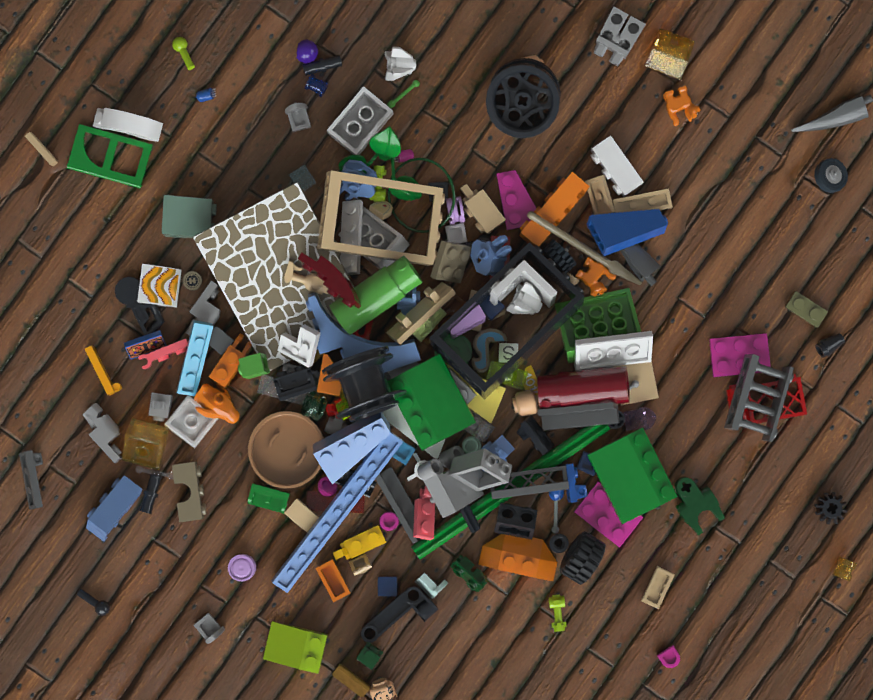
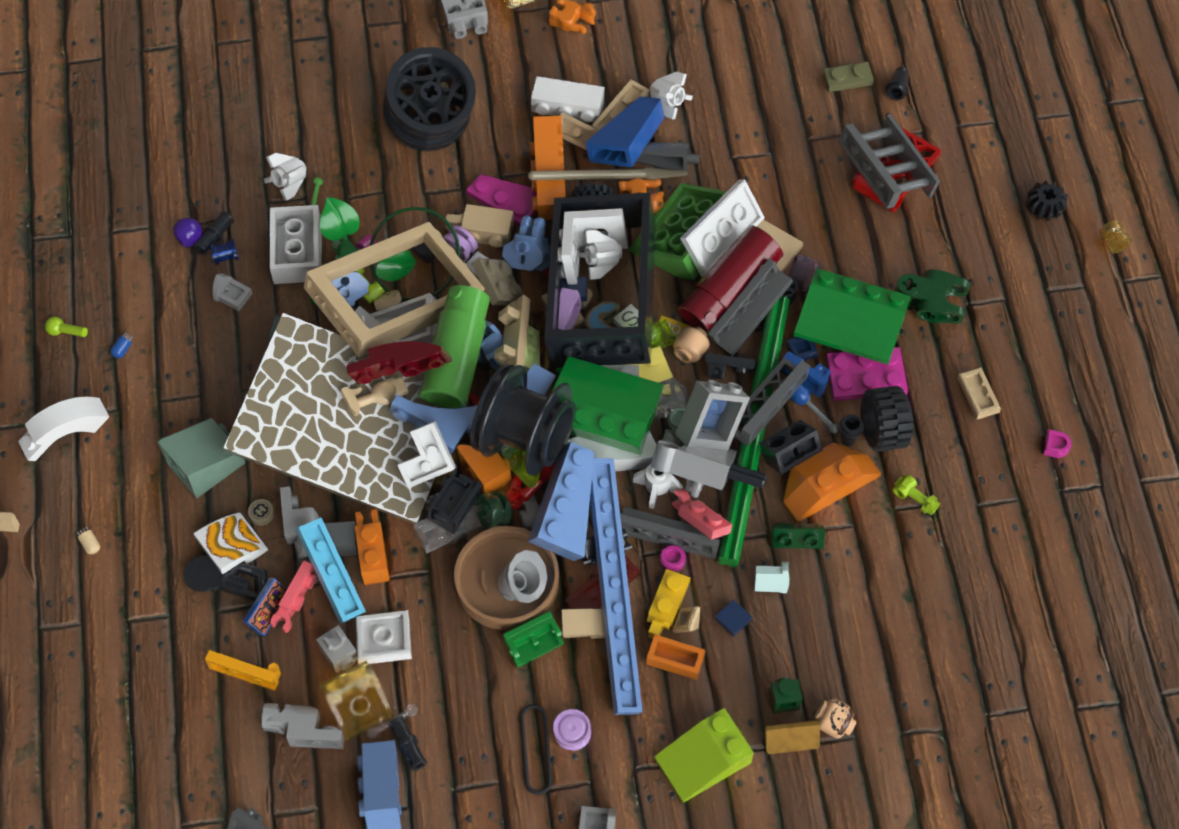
camera: 45 degrees left, 25 degrees down
green window [67,124,153,189] -> none
dark tan arch [172,462,207,522] -> none
orange animal [194,383,240,424] -> none
bright green brick [238,353,270,379] -> none
dark pink tile [318,477,337,496] -> none
black piece [361,585,439,643] -> none
dark azure tile [392,441,416,465] -> none
dark pink plate [709,333,771,377] -> none
none -> tan piece [77,526,100,554]
none -> light grey piece [497,550,547,603]
none -> black piece [520,704,552,795]
none -> white brick [650,72,693,119]

